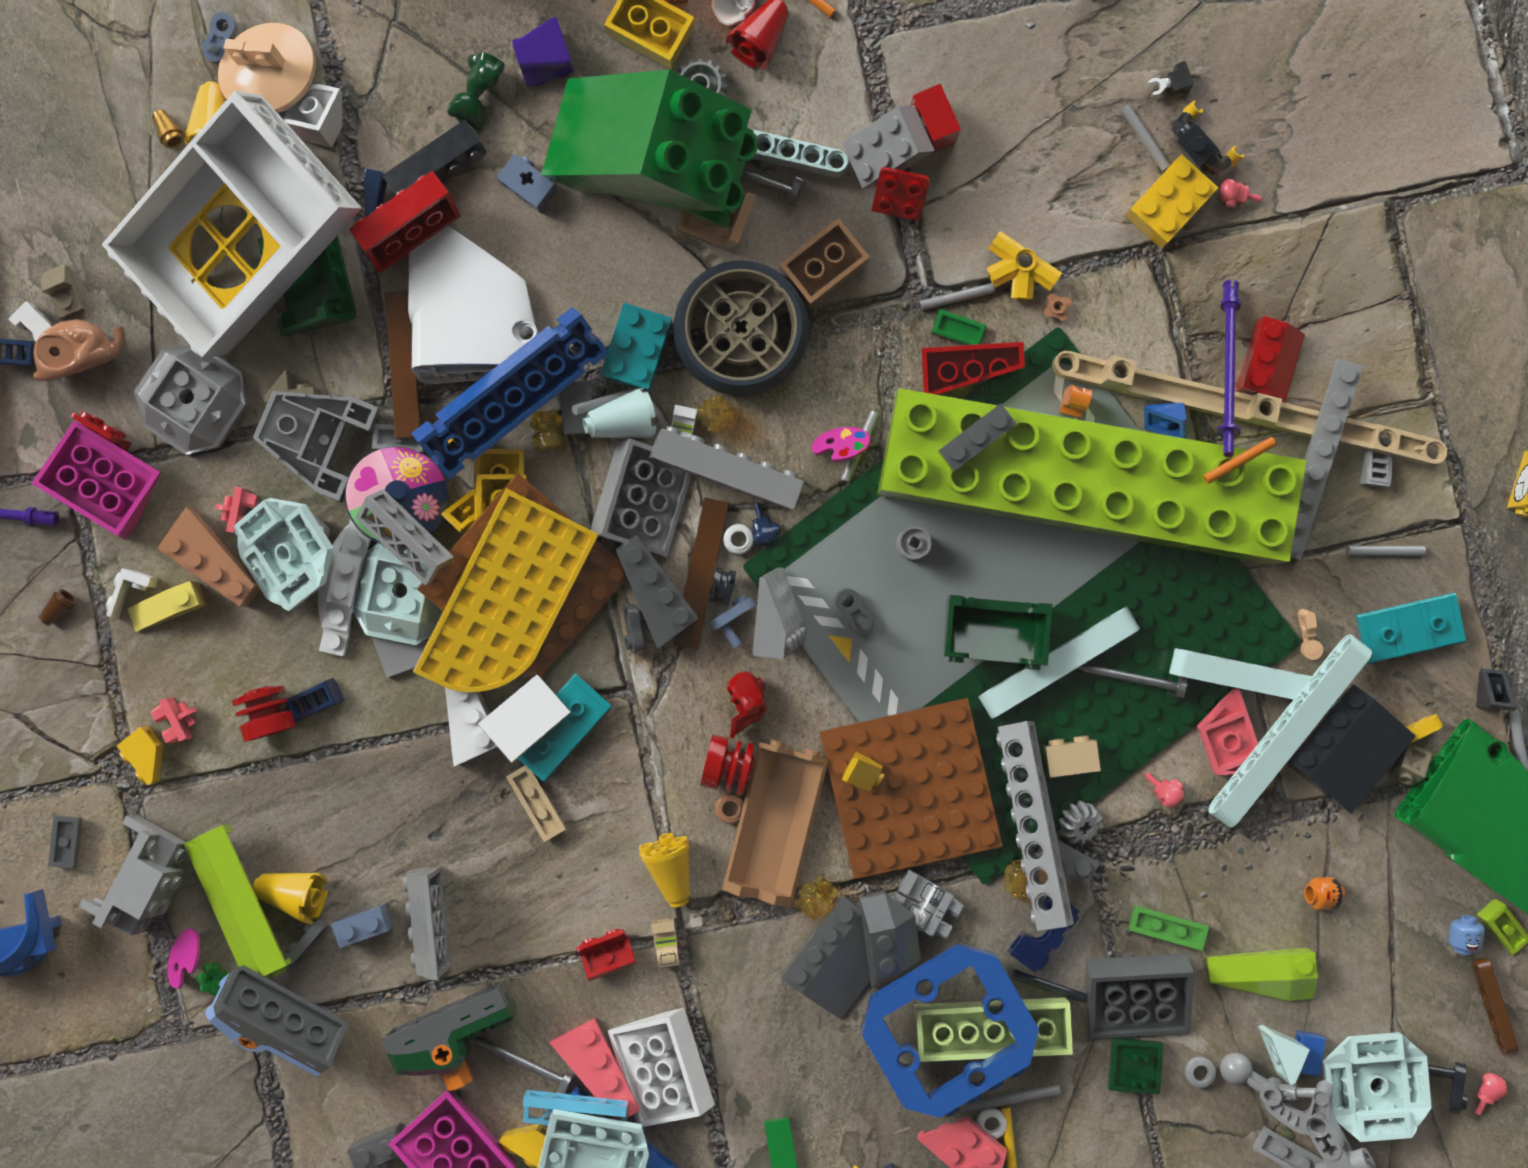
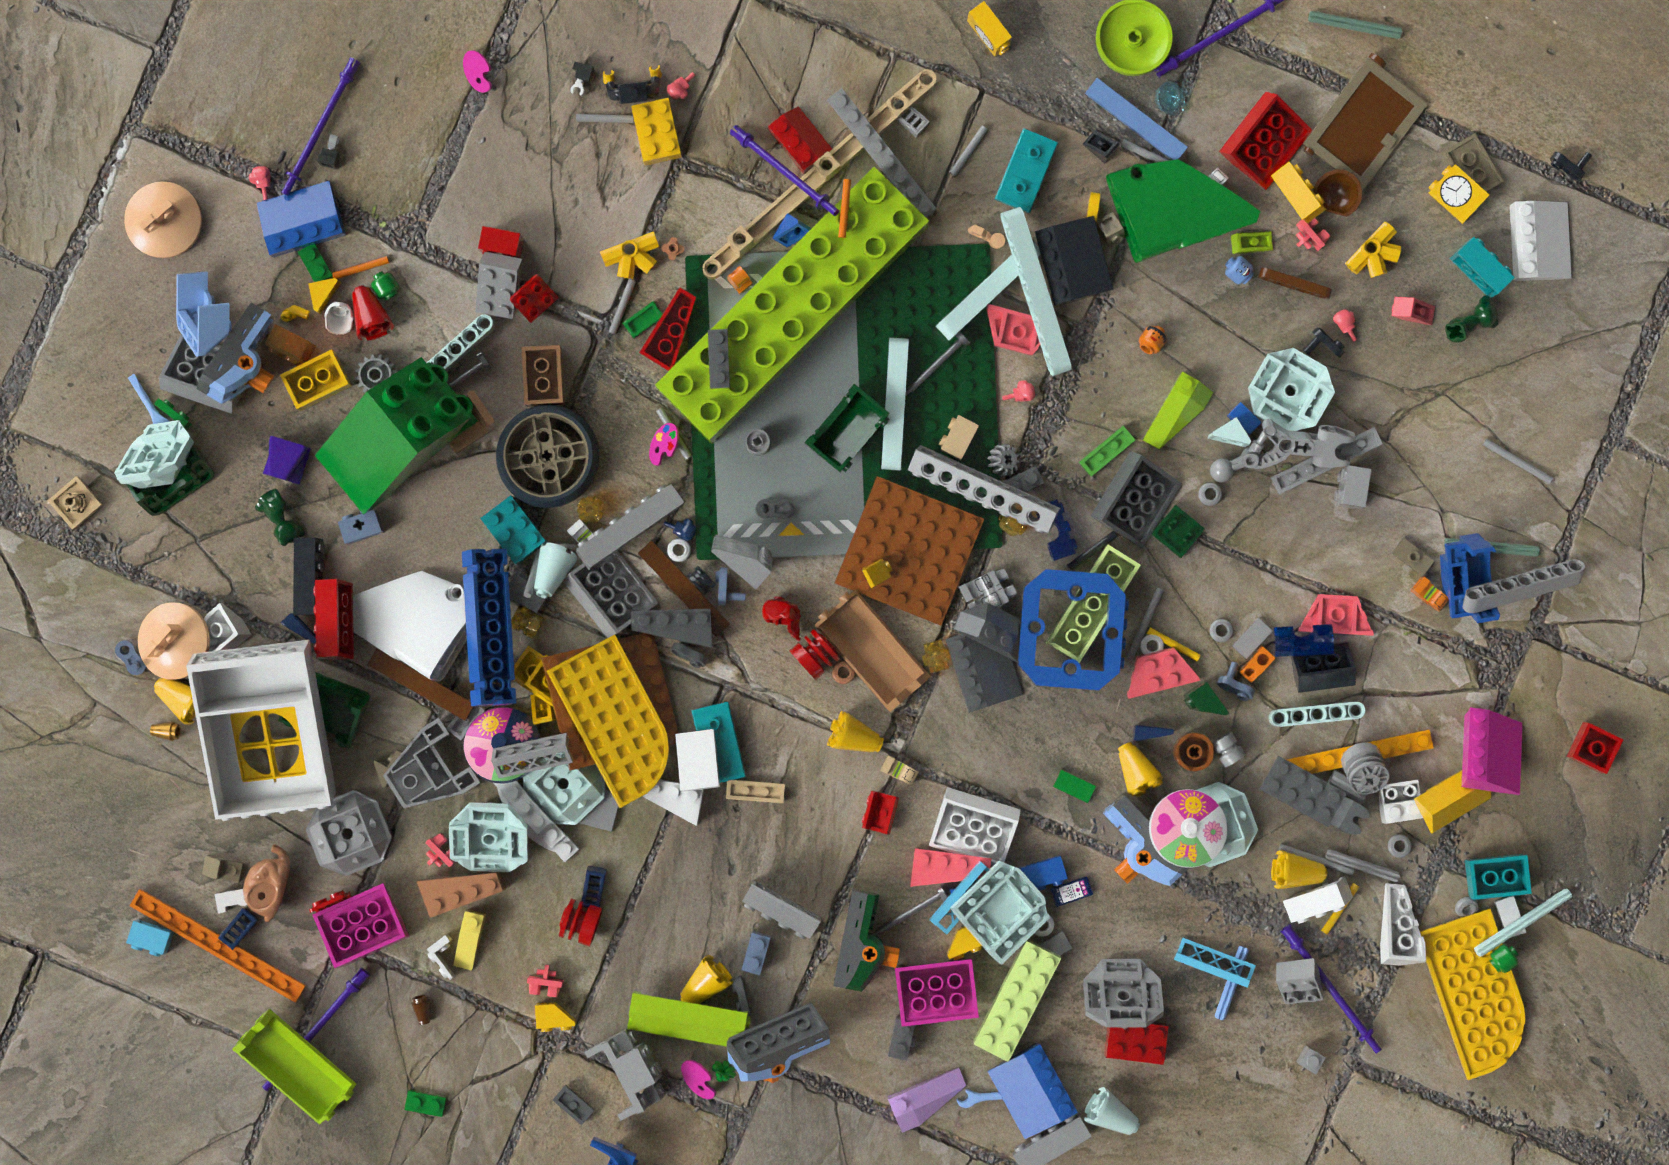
camera: 55 degrees left, 0 degrees up
none -> green head [371,271,399,301]

